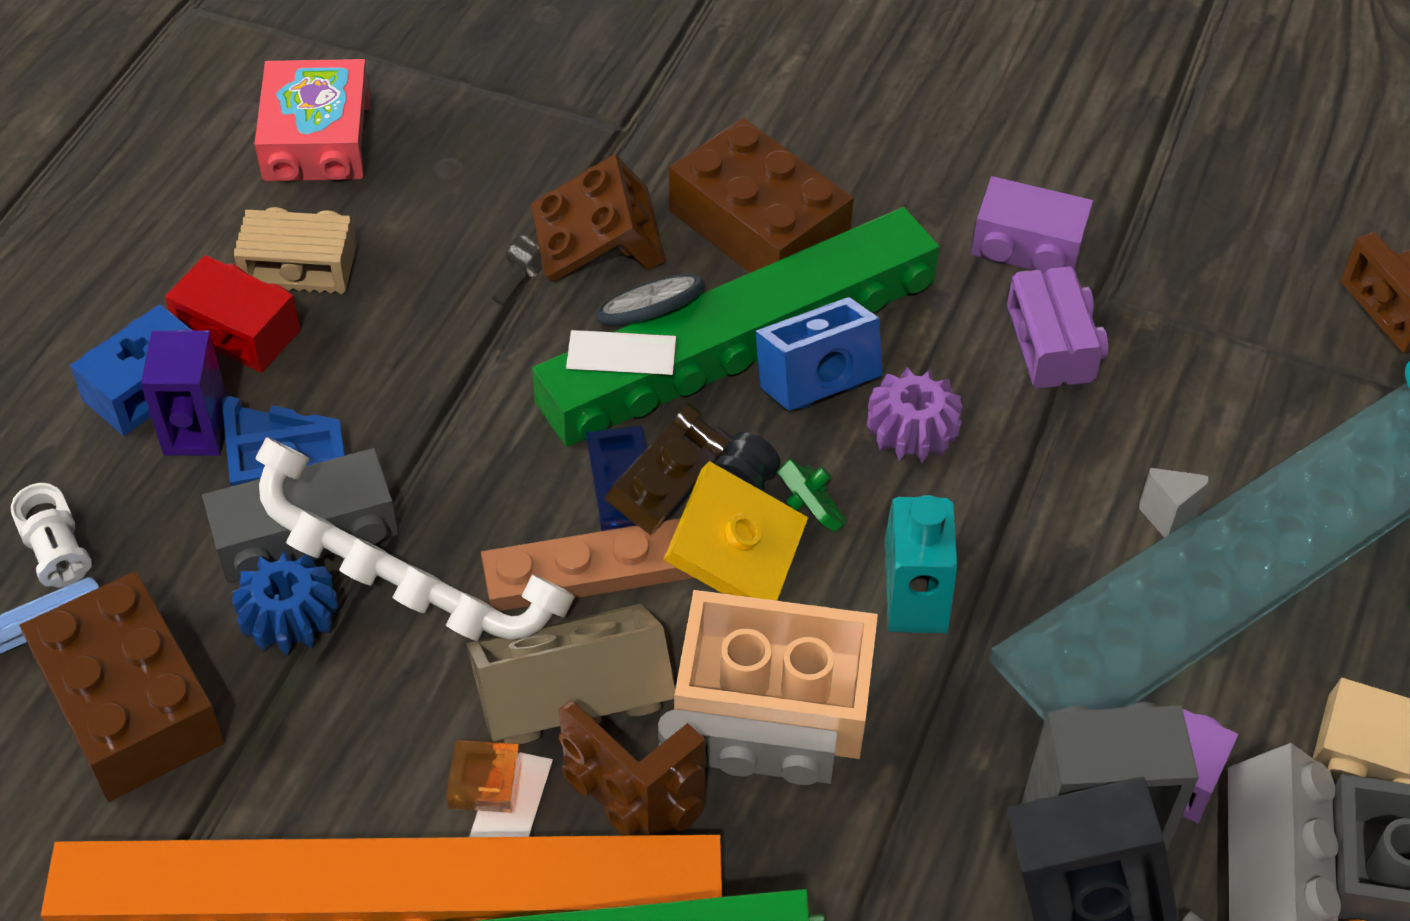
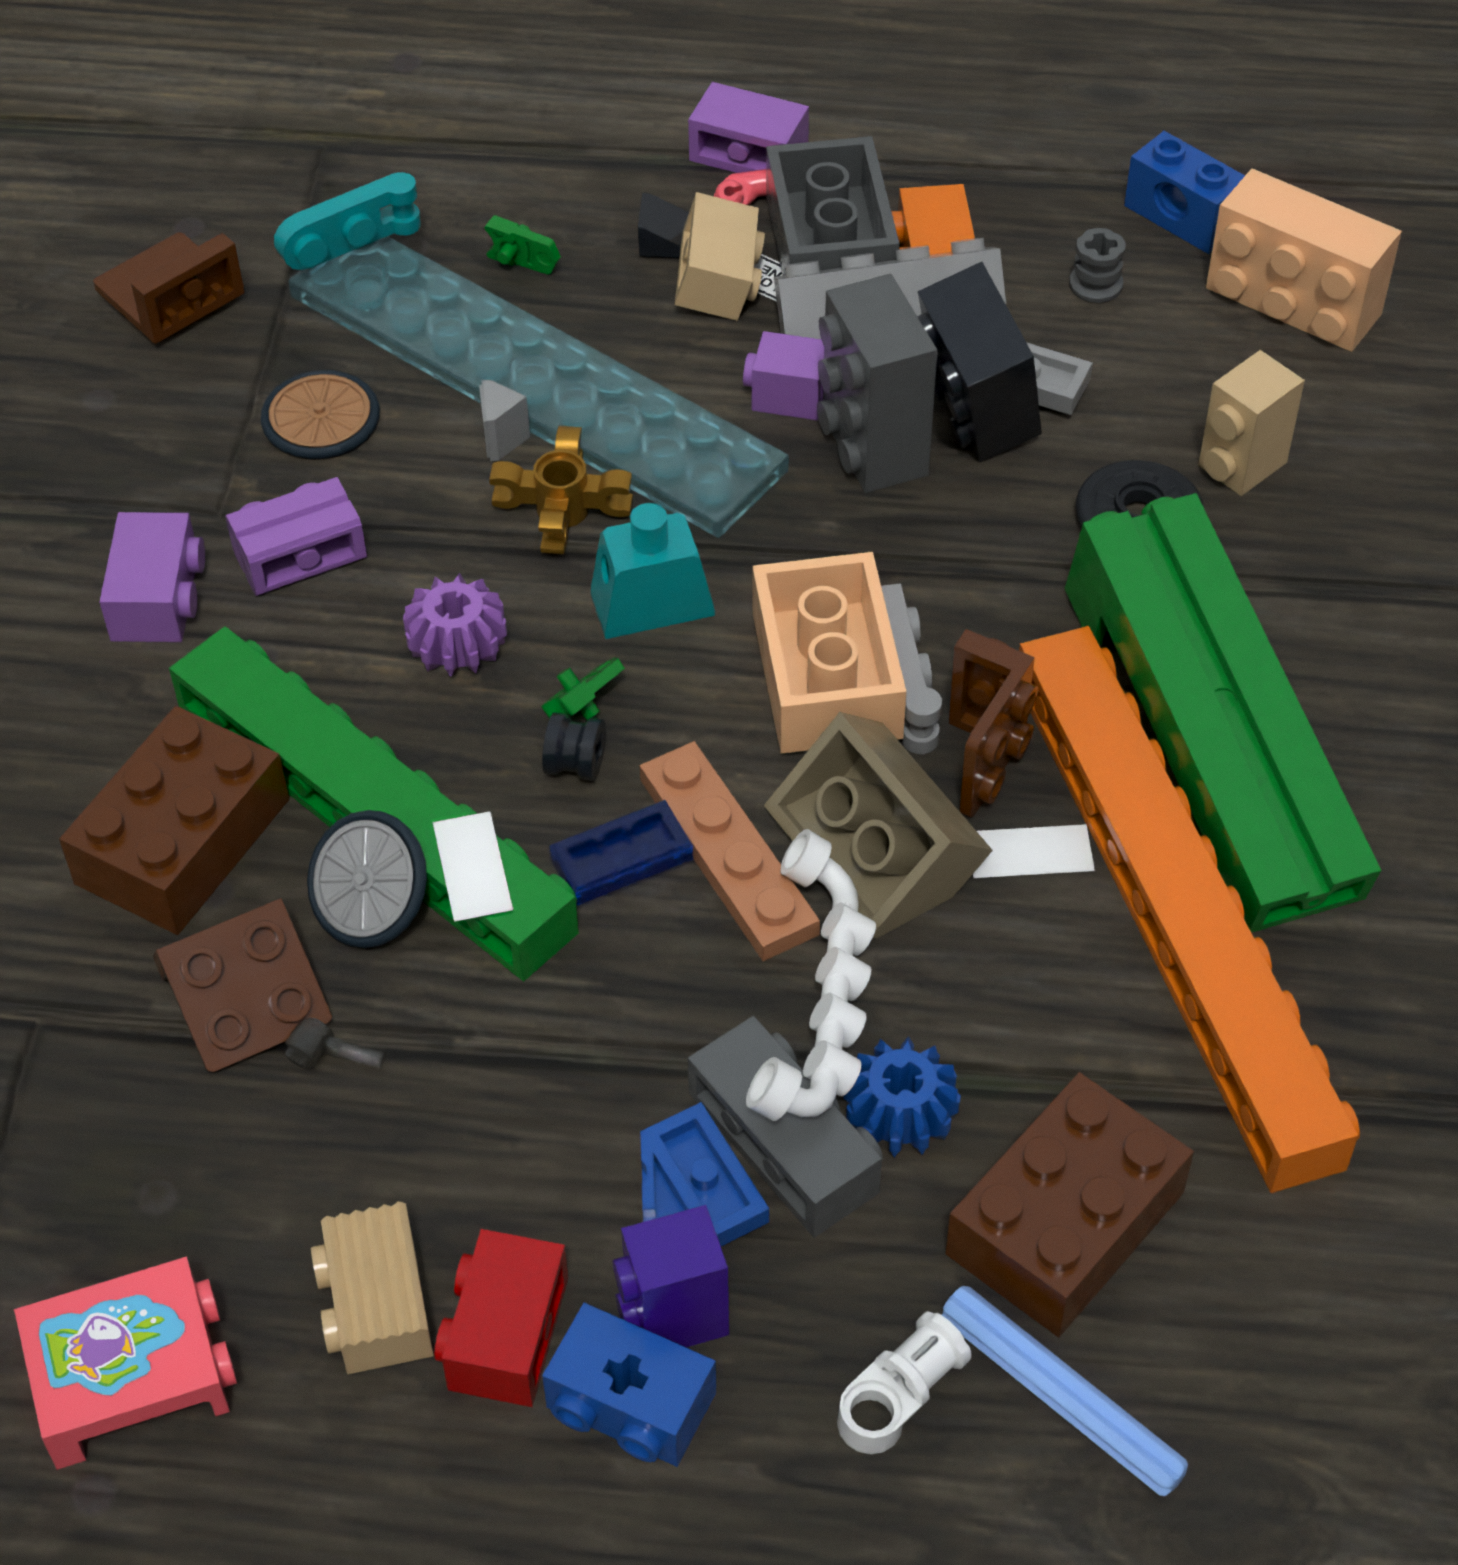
camera: 105 degrees left, 0 degrees up
clear orange plate [446,740,520,813] -> none
dark brown plate [604,403,732,535] -> none
yellow plate [663,461,808,601] -> none
blue brick [755,297,882,411] -> none
none -> medium nougat wheel [260,370,380,459]
none -> pearl gold pin [489,425,633,554]

